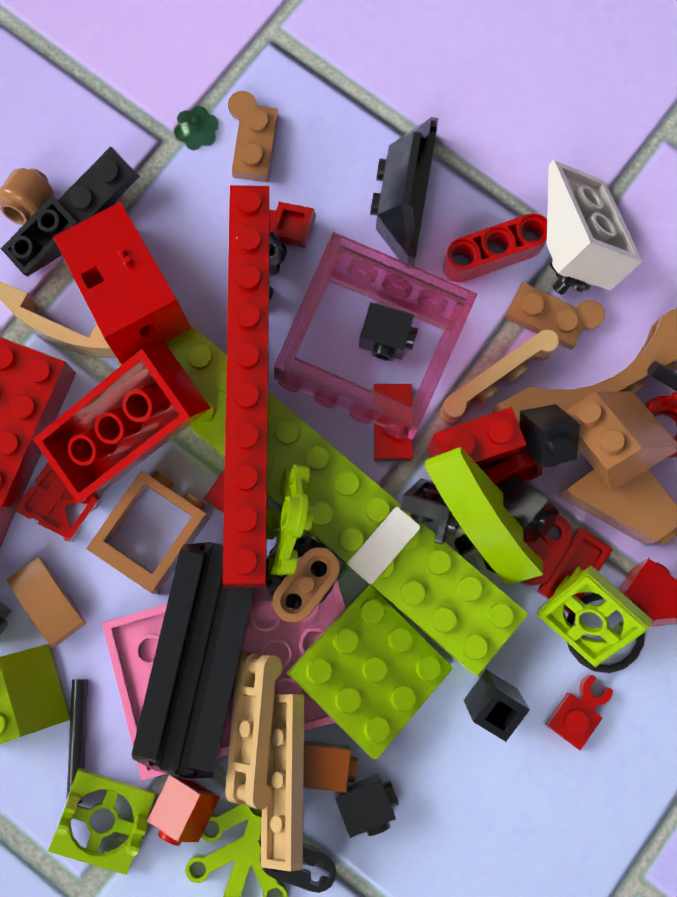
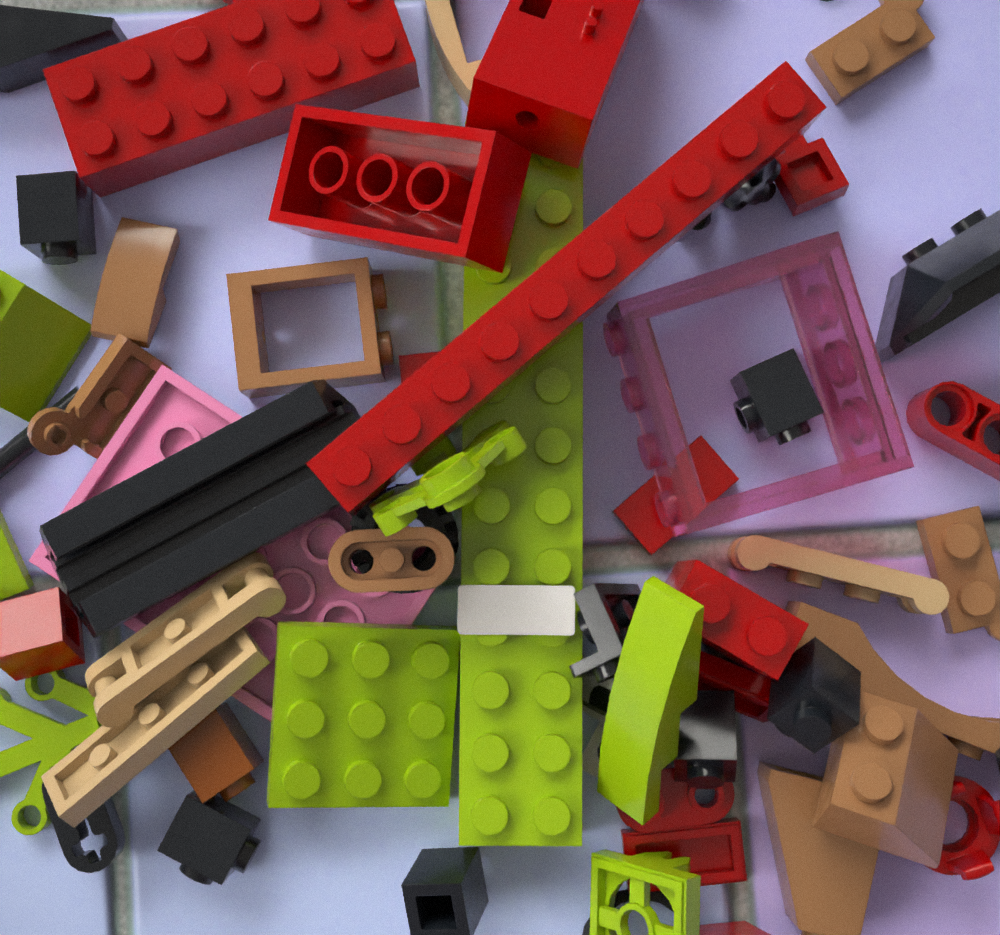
camera: 50 degrees right, 5 degrees up
red piece [15,462,102,542] -> none
none -> medium nougat hinge [27,333,172,459]

